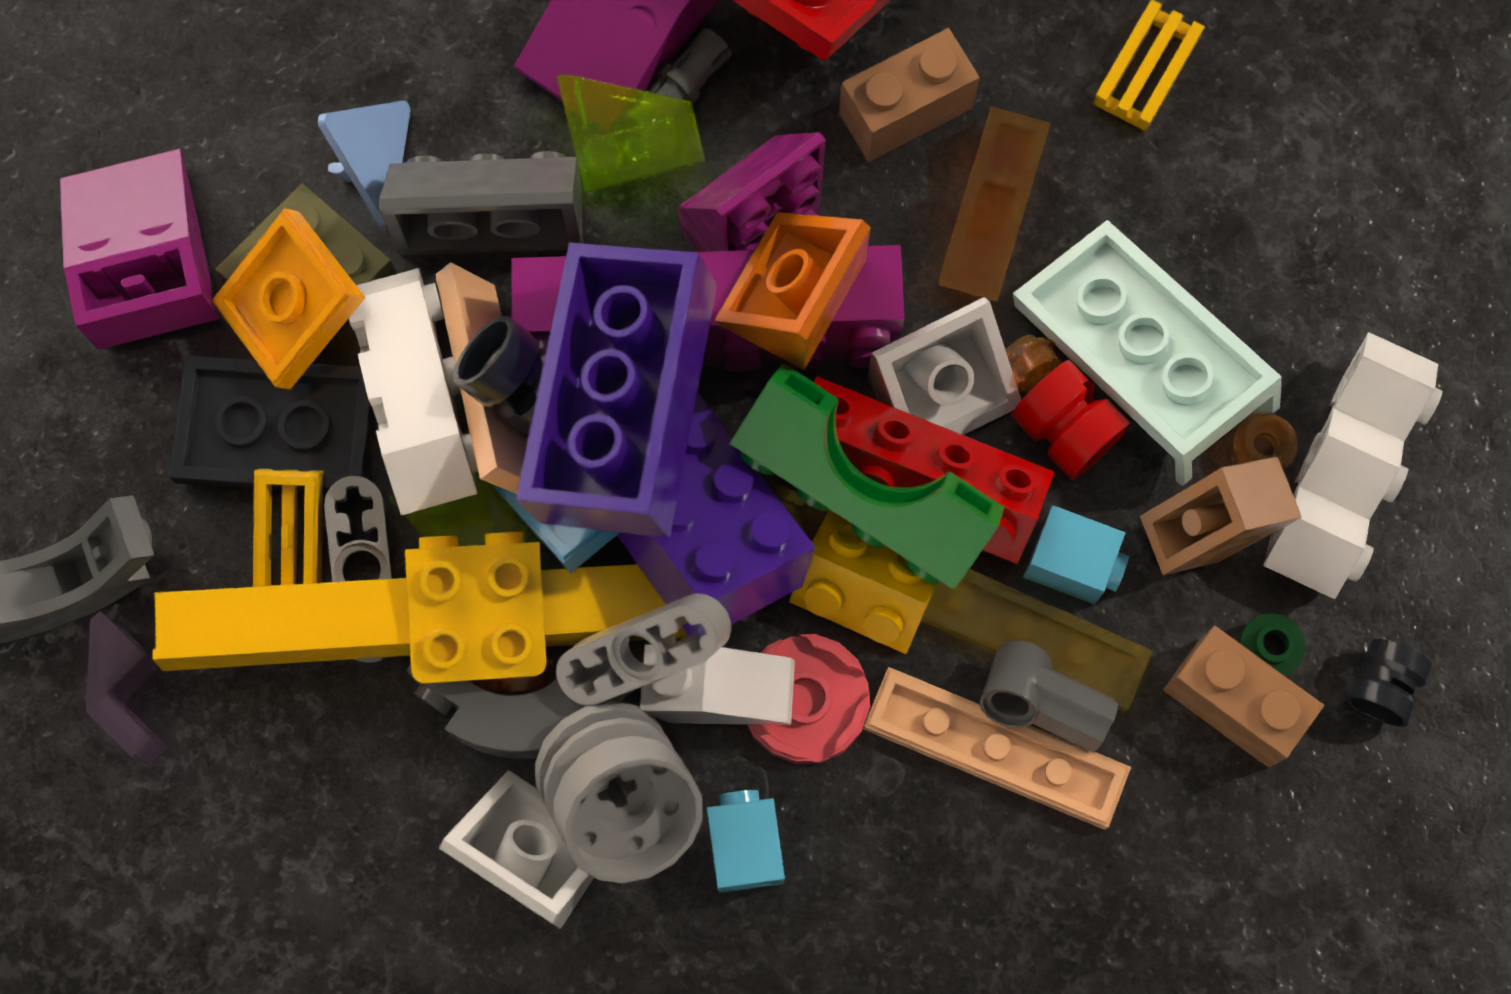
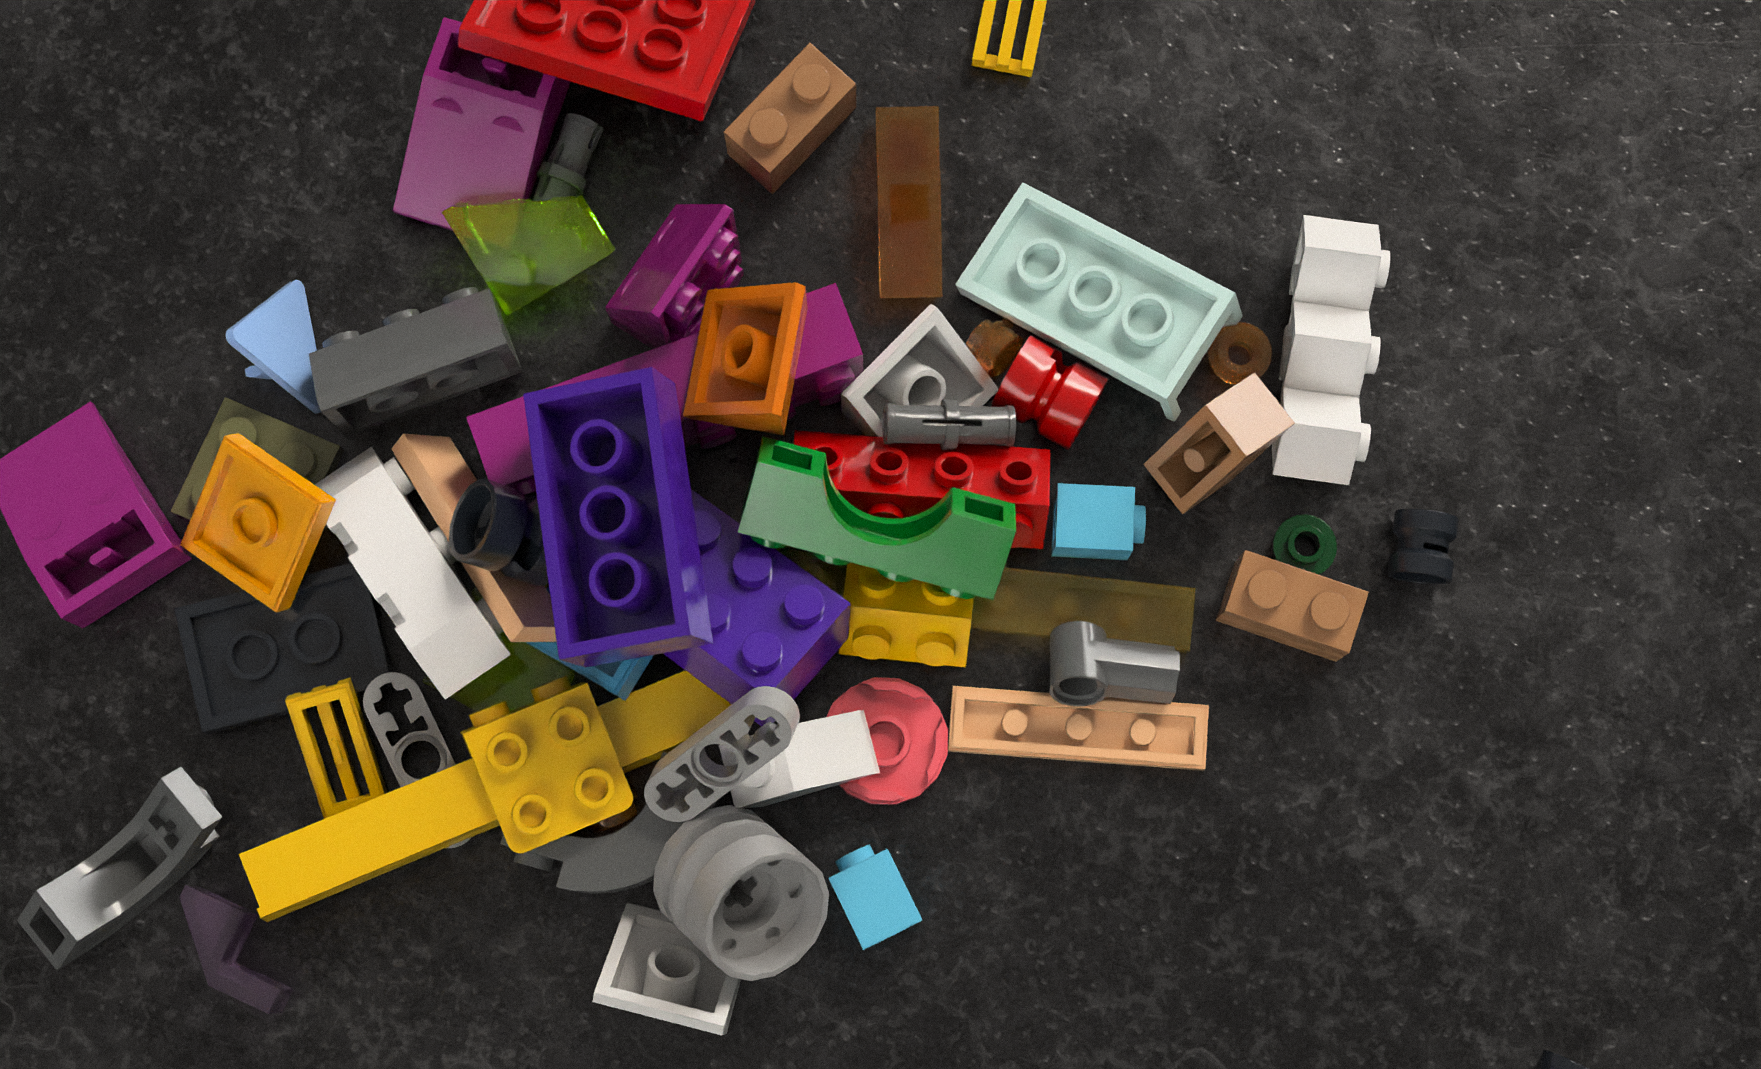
camera: 20 degrees left, 5 degrees up
none -> dark grey pin [882,399,1016,451]

